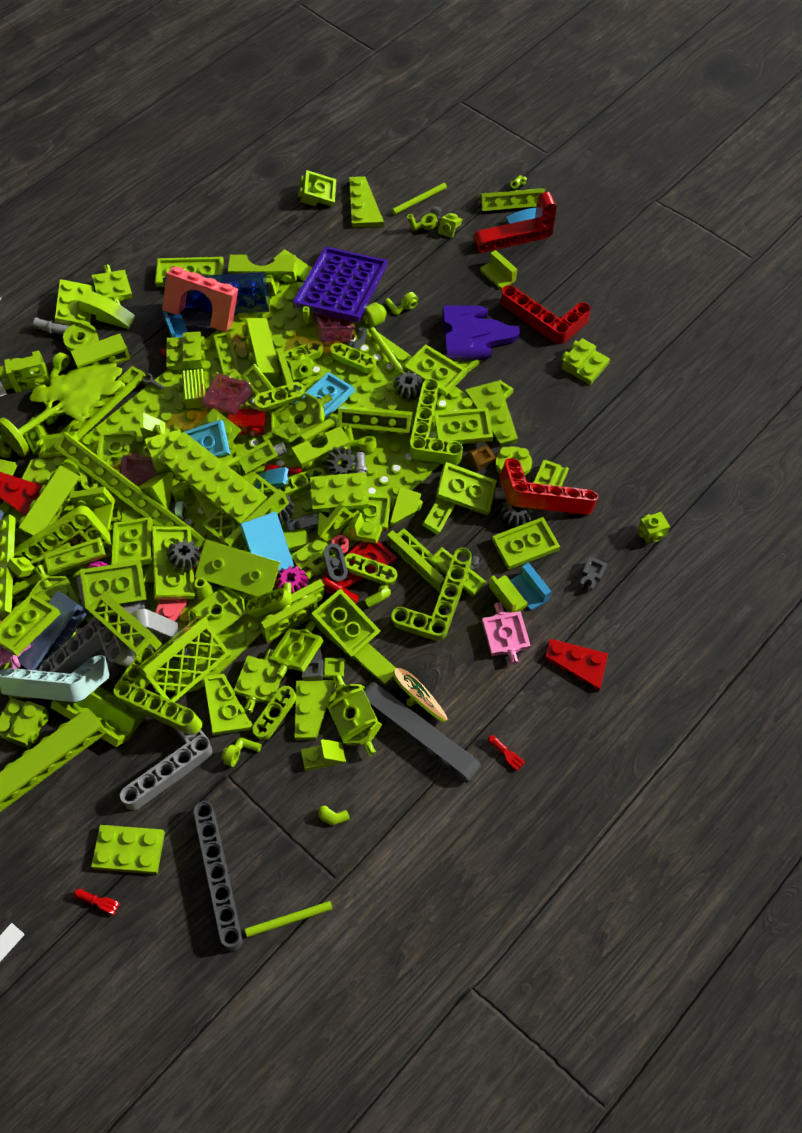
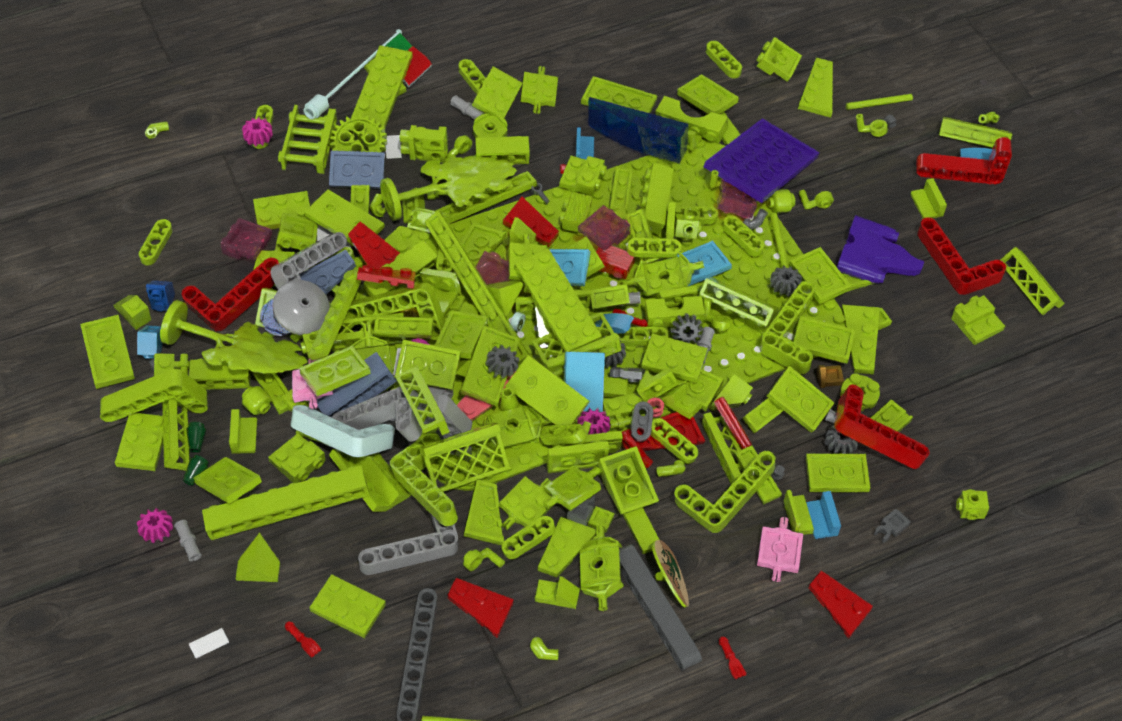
camera: 20 degrees right, 5 degrees down
lime plate [7,557,35,577] -> none
lime slope [79,289,135,329] -> none
coral arch [162,266,238,332] -> none
lime bracket [438,213,462,238] -> none
none -> lime slope [236,533,280,582]
none -> red wing [357,265,416,289]
none -> red wing [448,578,514,638]
none -> lime beam [459,59,486,95]
none -> red wing [503,196,559,247]
none -> lime plate [677,74,739,114]
none -> lime beam [706,41,742,78]
none -> red axle [714,397,752,450]
none -> lime fence [1000,247,1065,315]

